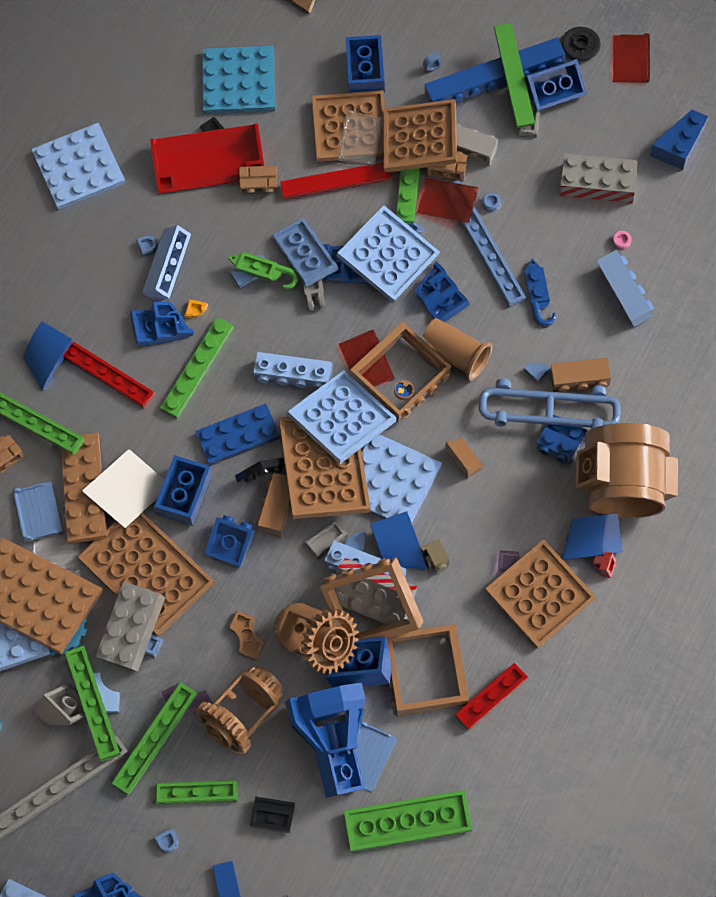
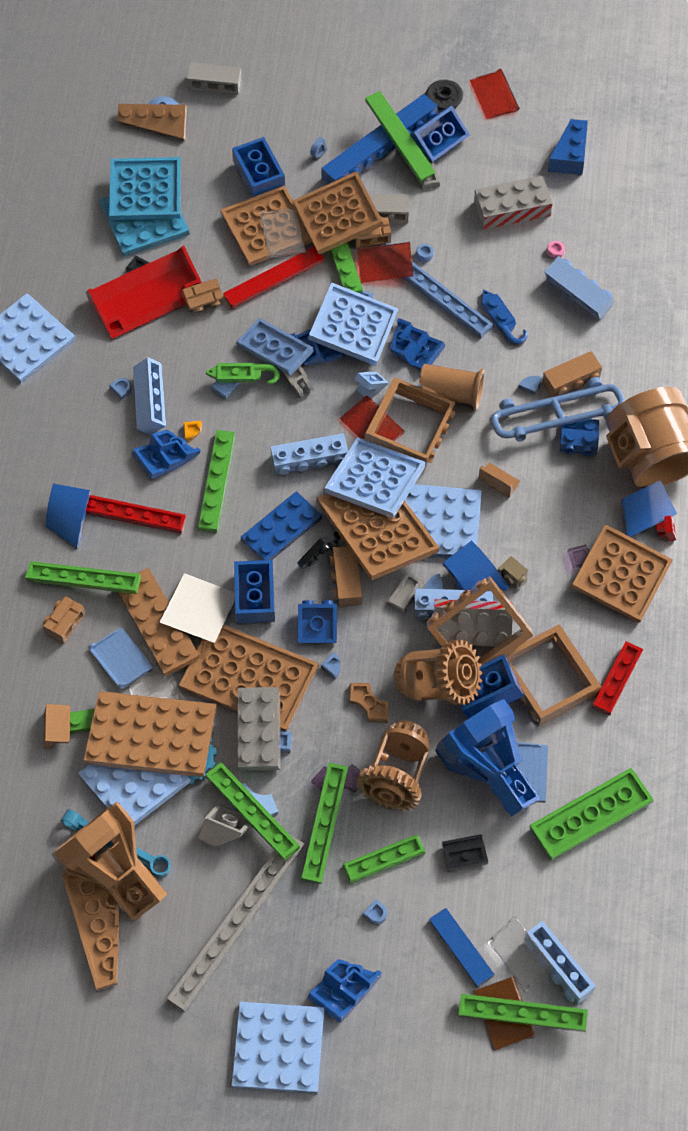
camera: 25 degrees left, 5 degrees down
tile [394,380,414,400] -> none
none -> dark azure plate [109,157,181,220]
none -> medium blue tile [321,652,340,680]
none -> light blue slope [355,372,389,400]

